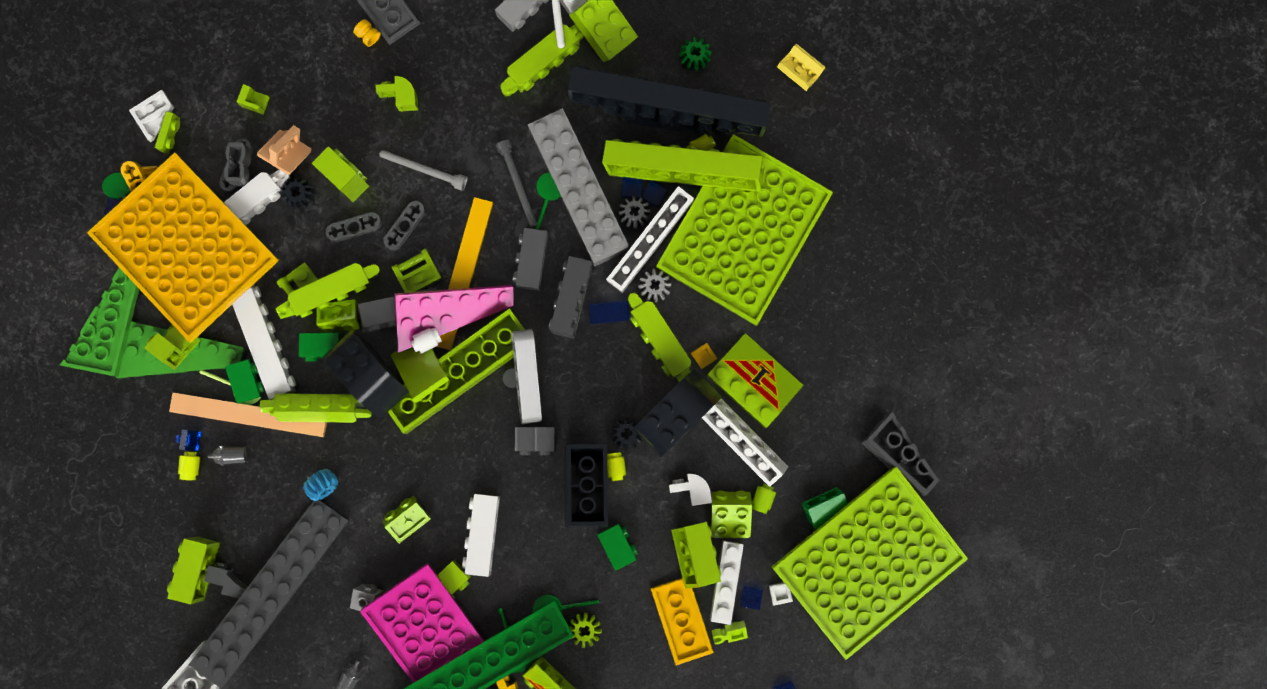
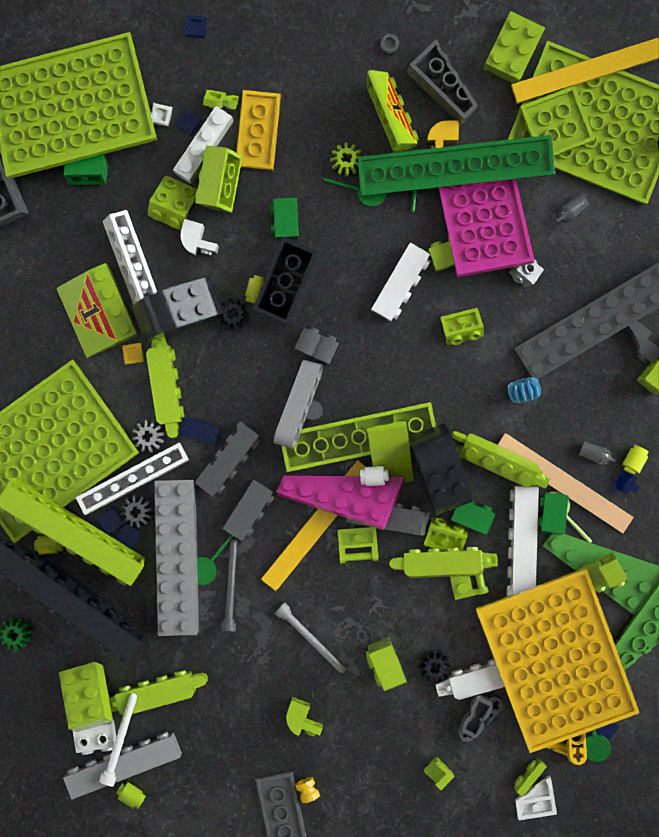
camera: 160 degrees left, 5 degrees up
light nougat bracket [257,125,311,175] -> none
dark grey beam [326,212,382,242] -> none
dark grey beam [384,201,426,251] -> none
lime brick [752,483,776,514] -> none

